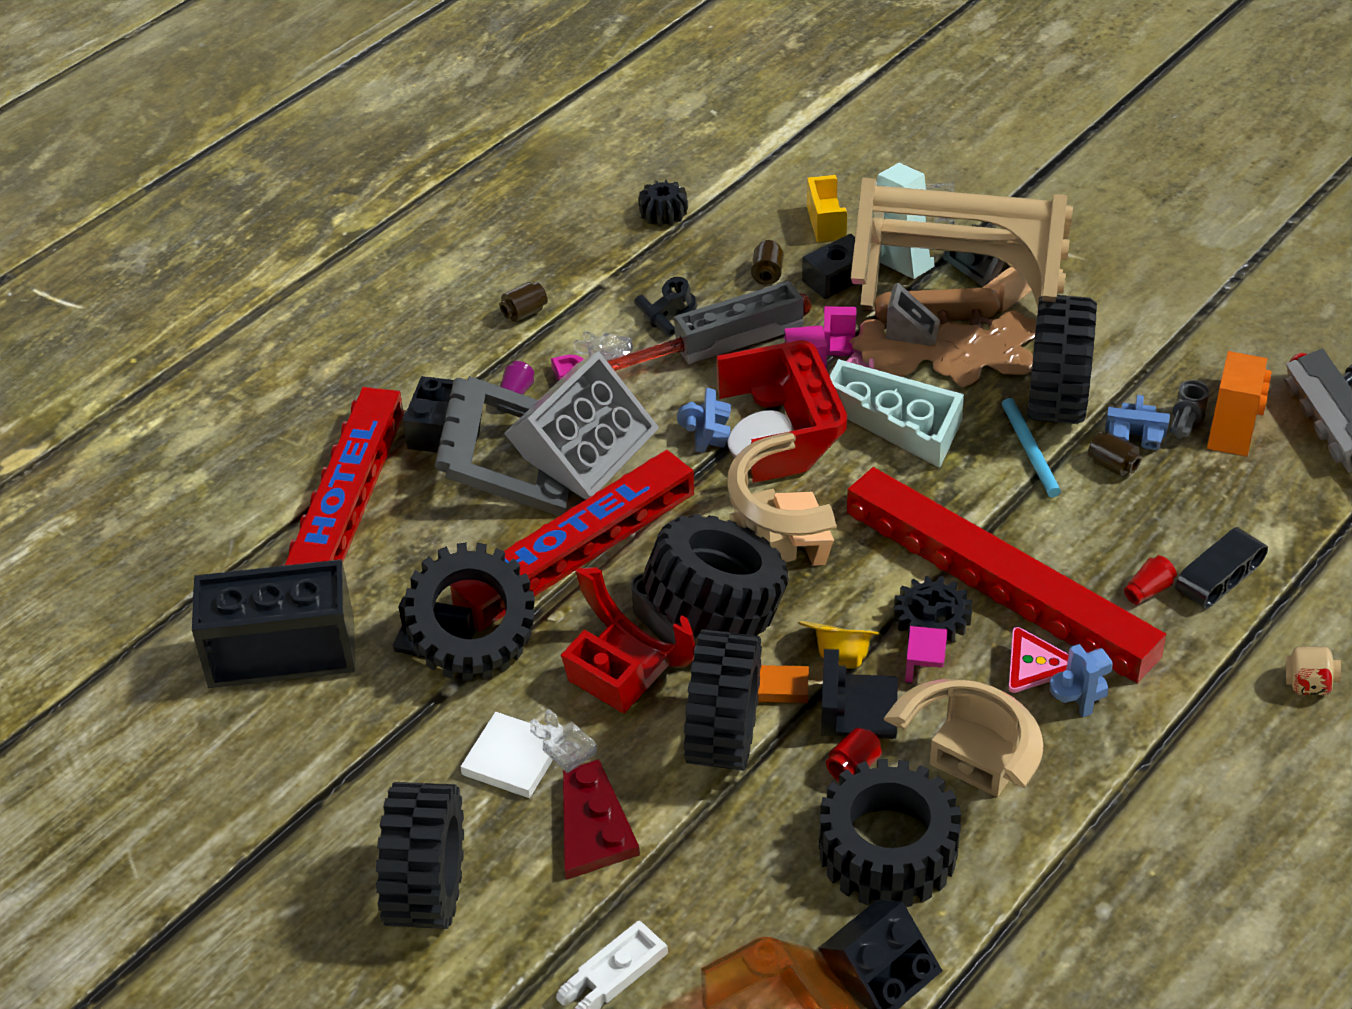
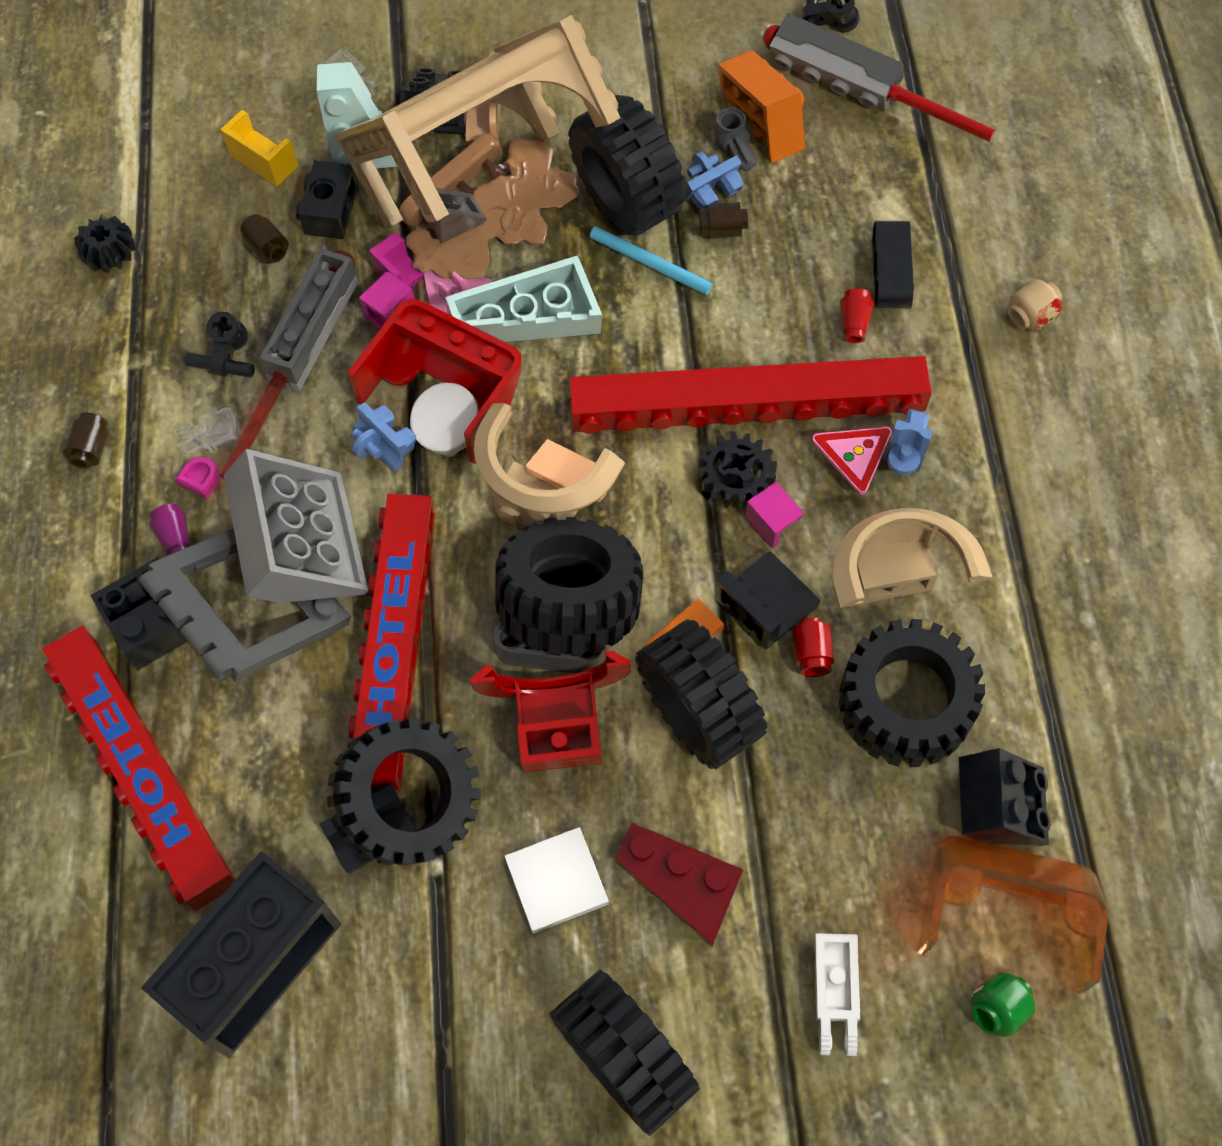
camera: 45 degrees left, 20 degrees up
clear plate [530,709,597,773] -> none
yellow piece [798,621,879,669] -> none

